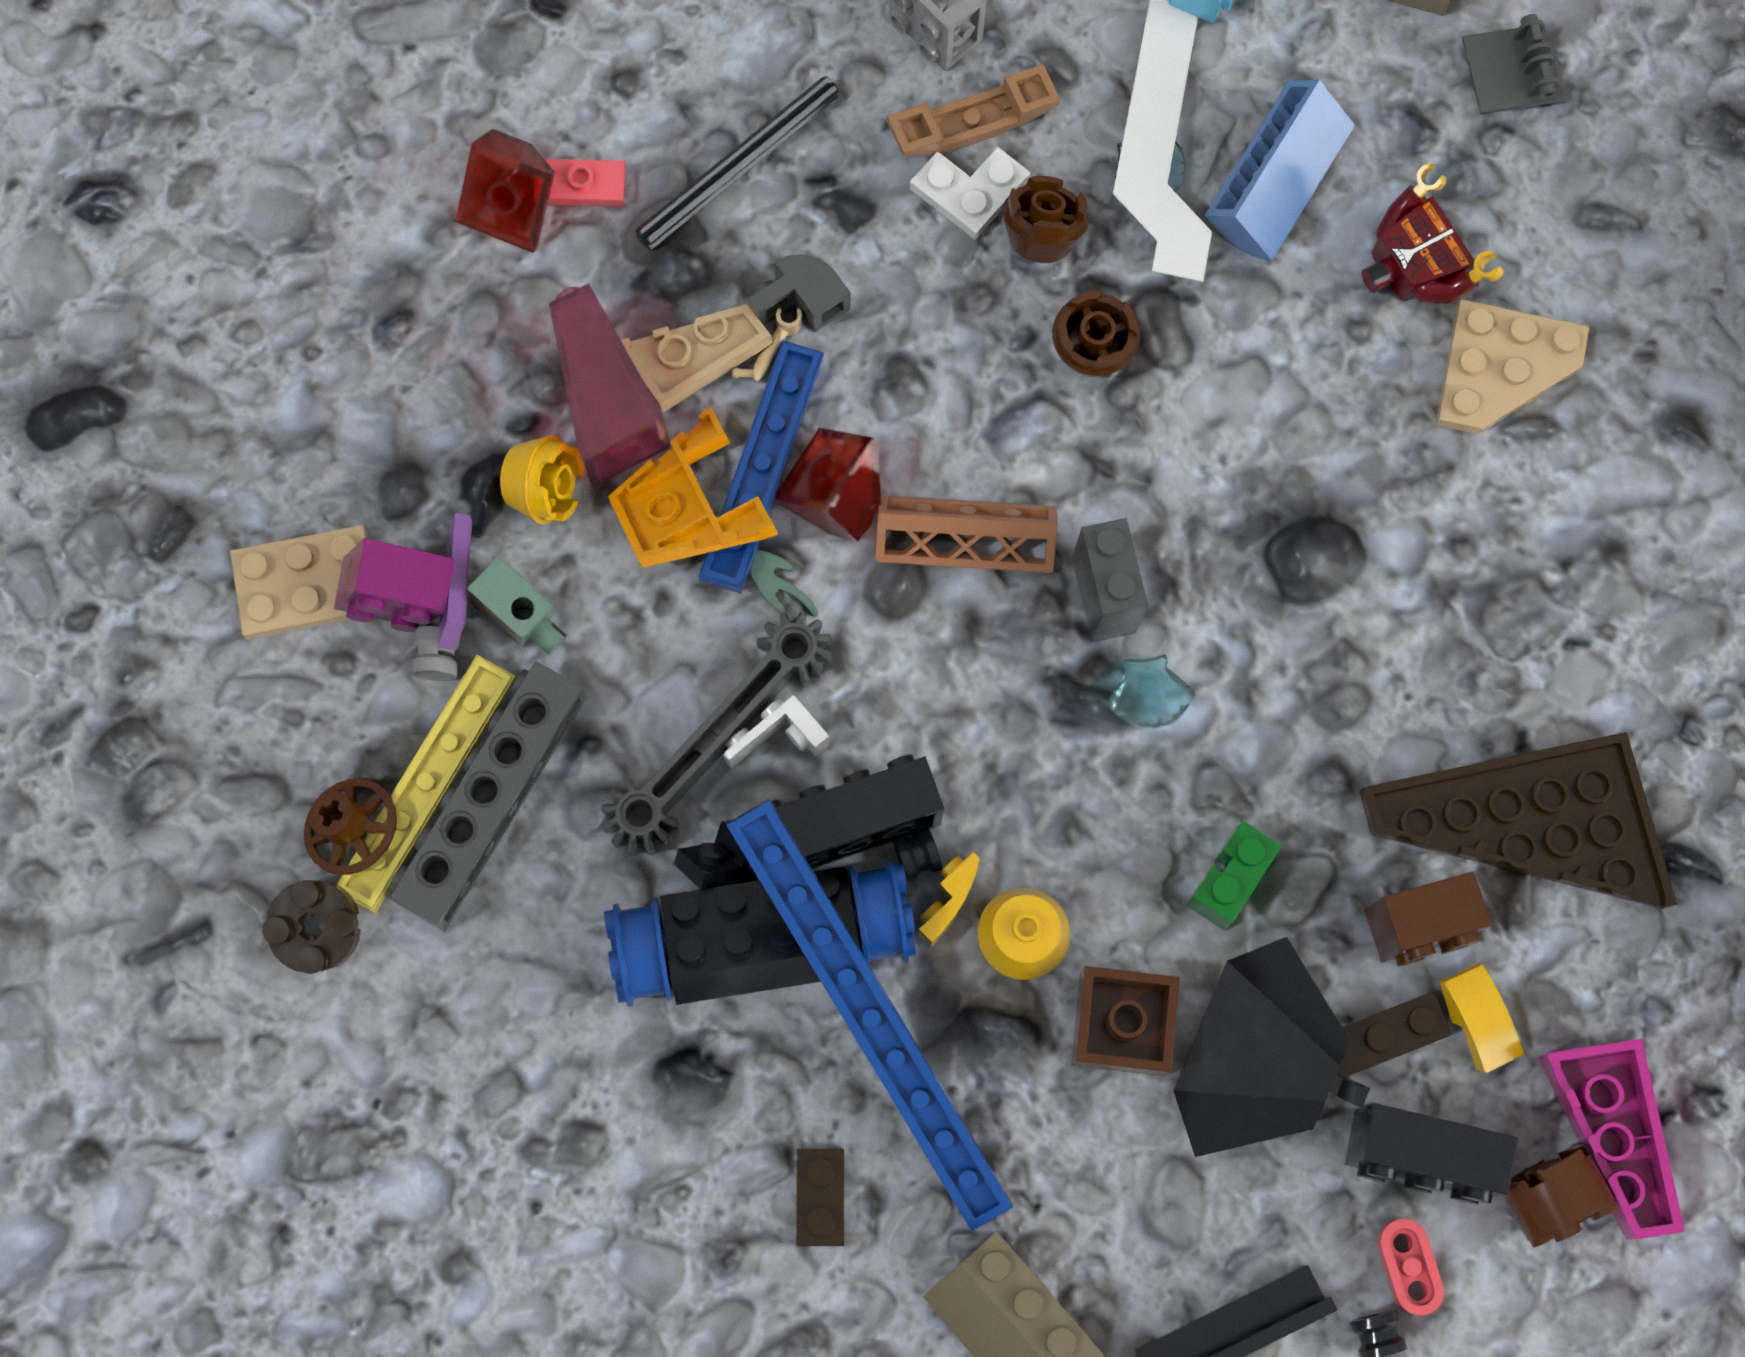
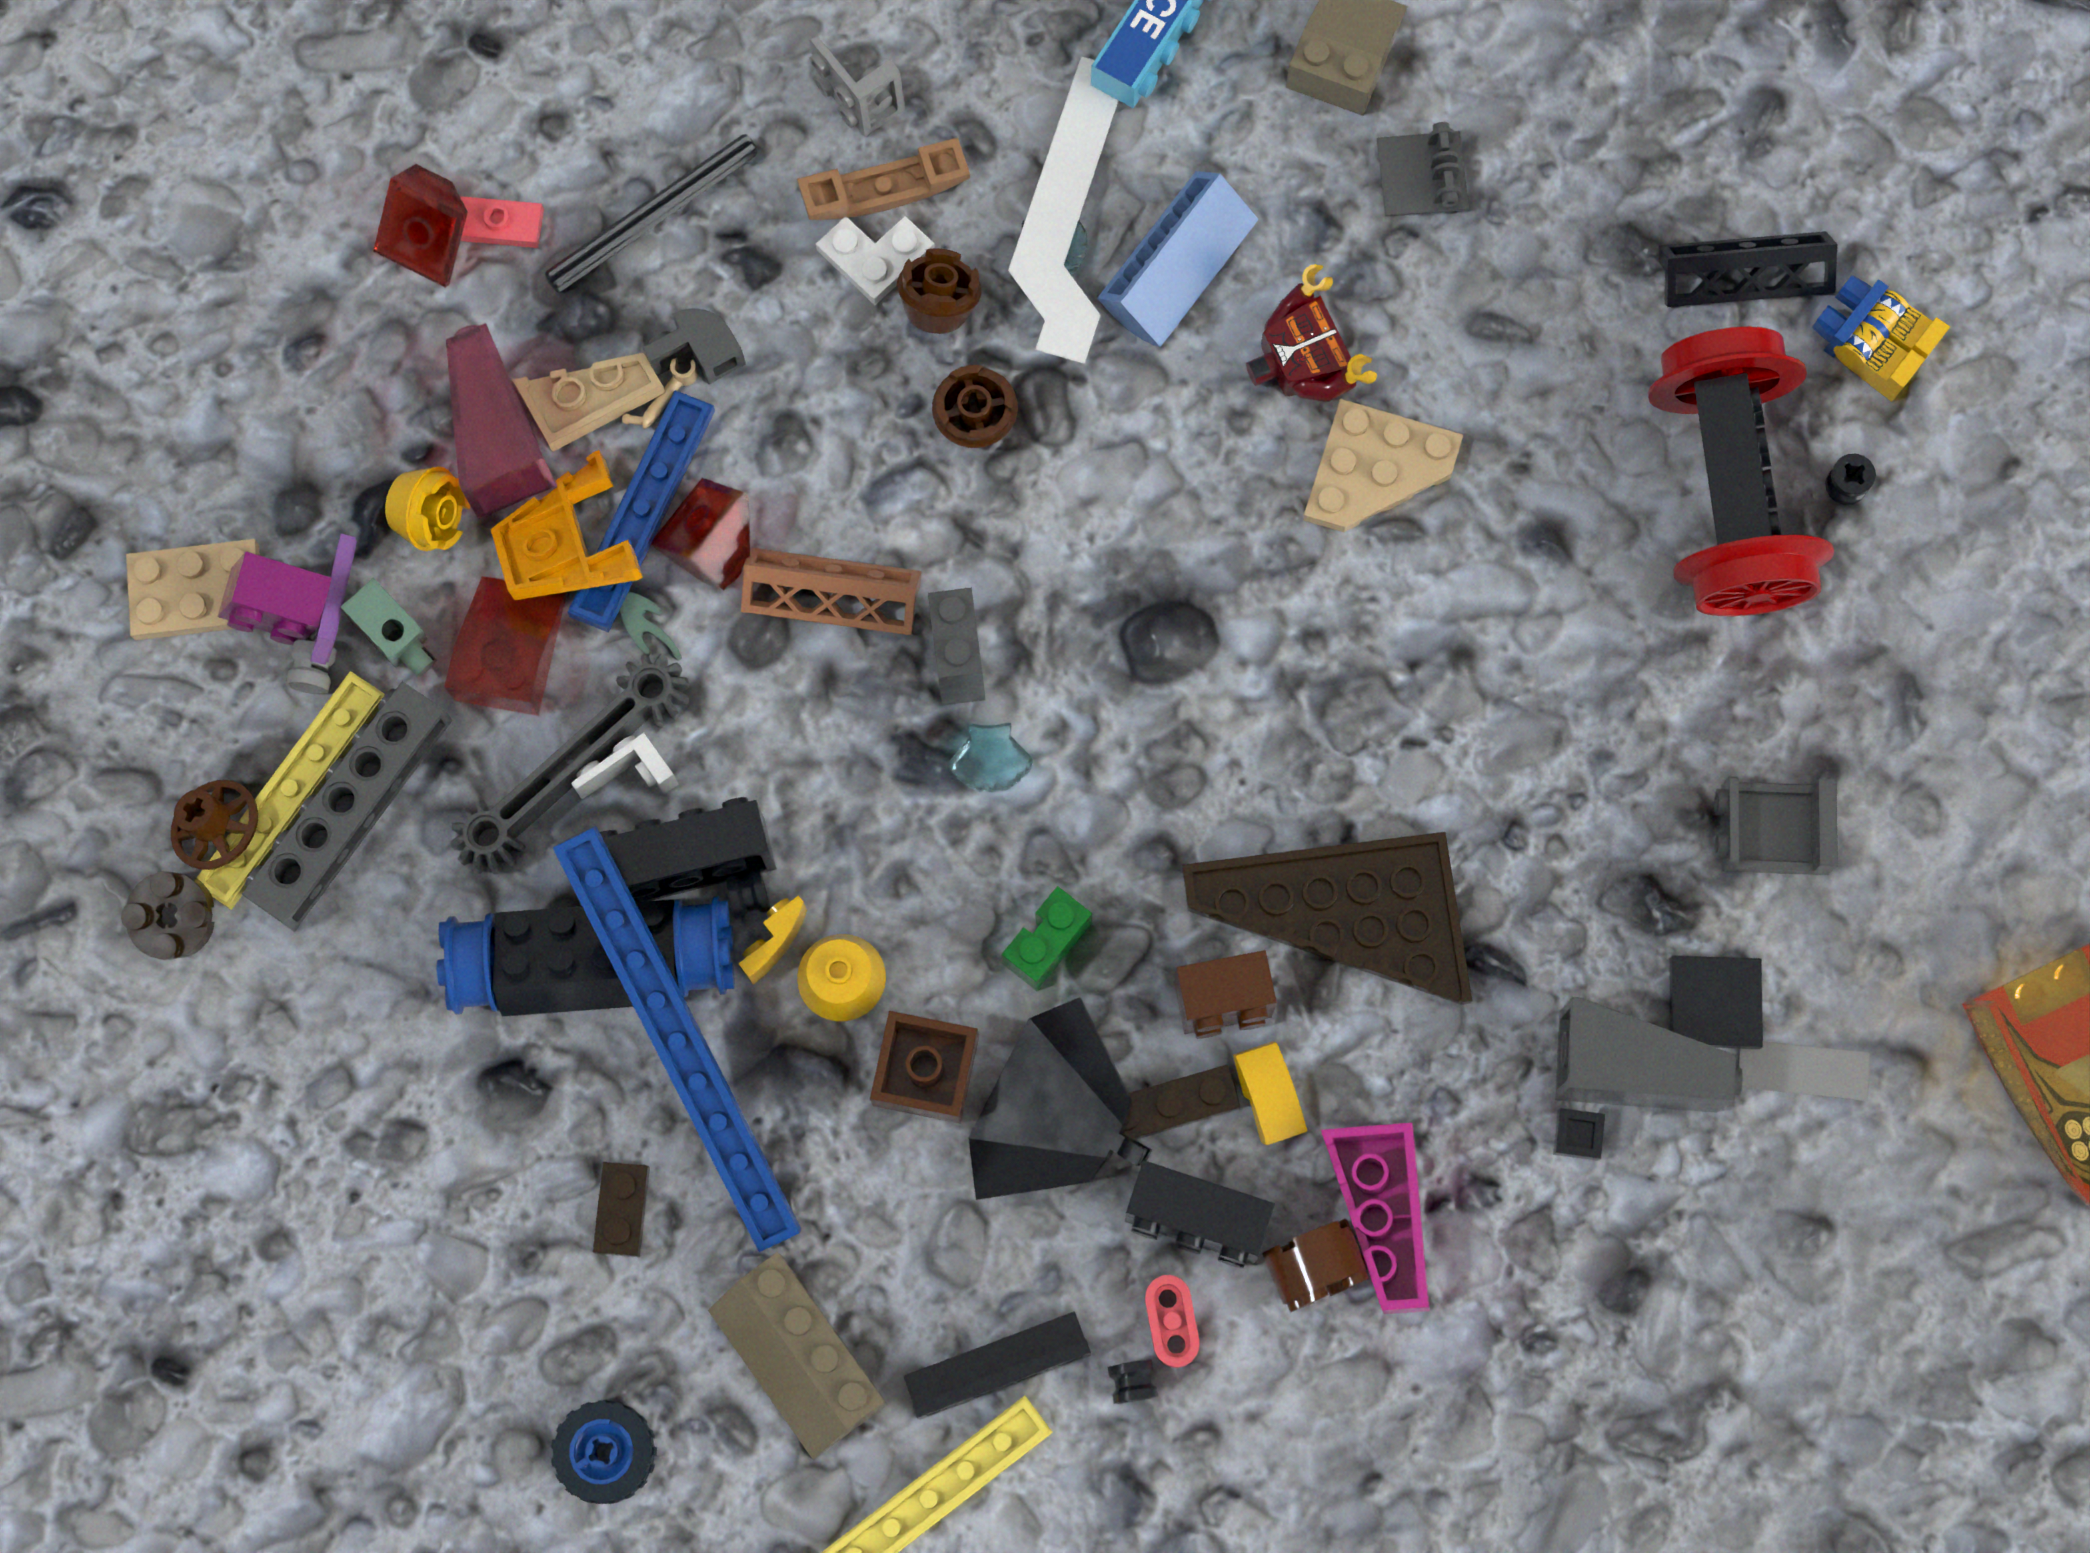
camera: 10 degrees right, 0 degrees up
black bracket [674,820,750,890] -> none
none -> clear red slope [444,576,567,716]

